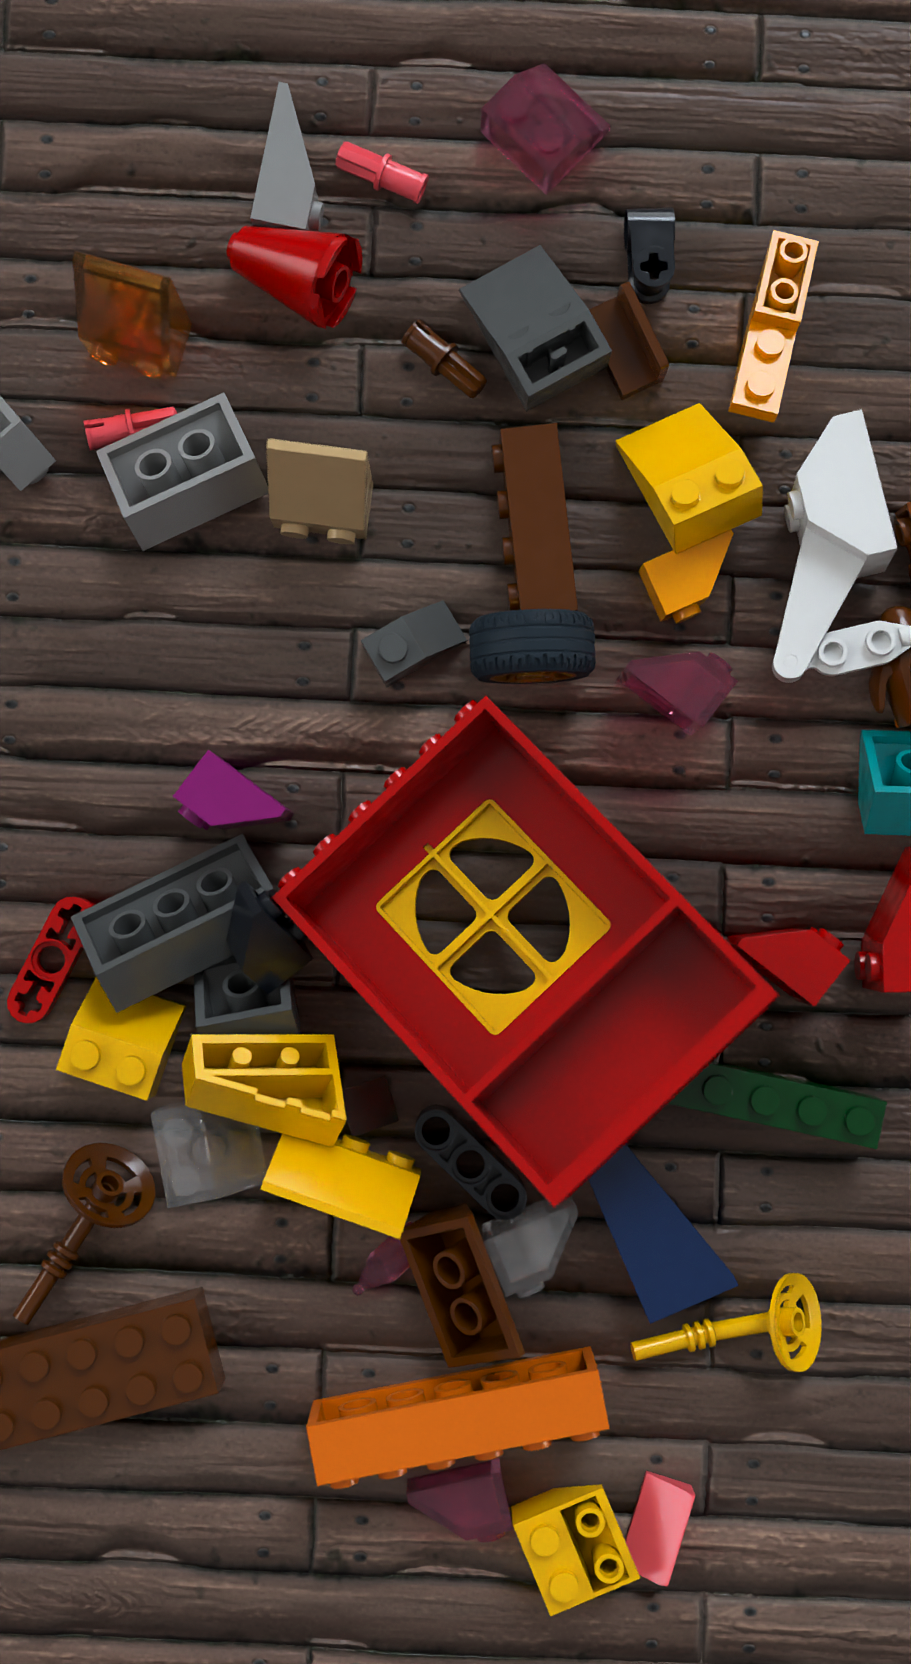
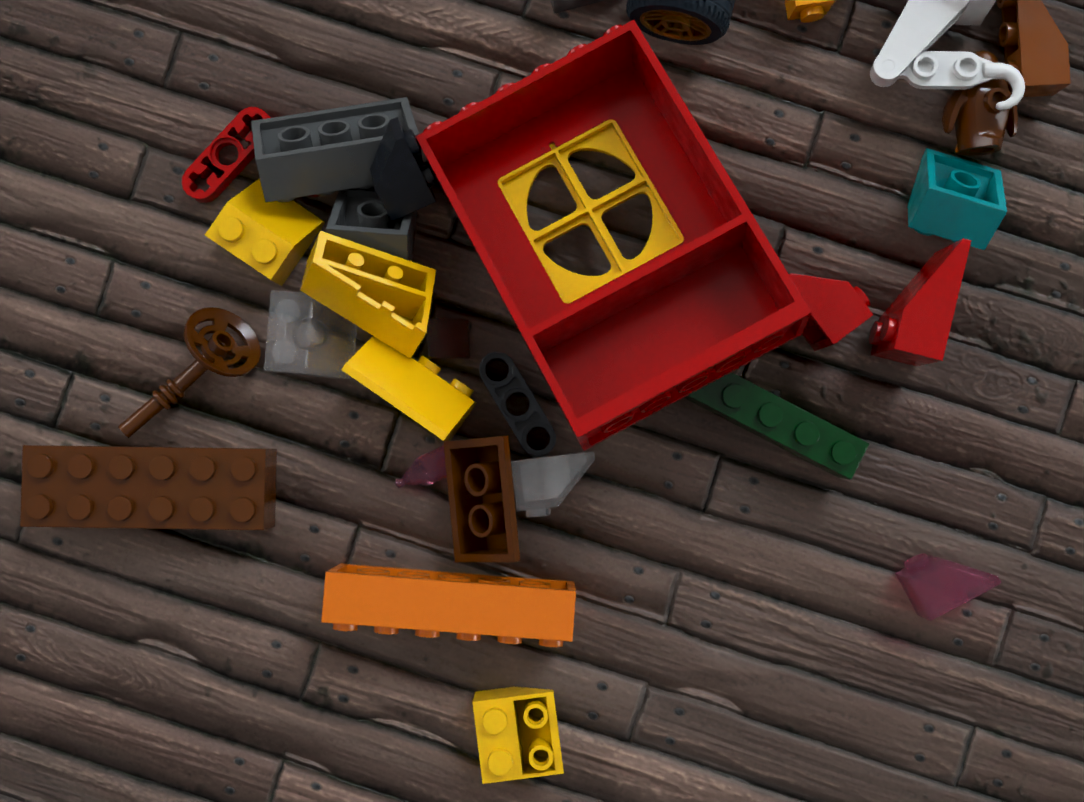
camera: 25 degrees right, 0 degrees up
magenta slope [172,750,294,830] -> none
clear pink slope [406,1458,513,1543] -> none
dark blue slope [588,1144,739,1324] -> none
clear pink slope [616,651,738,736] -> none
coral slope [625,1471,695,1587] -> none
yellow dish [630,1273,822,1372] -> none

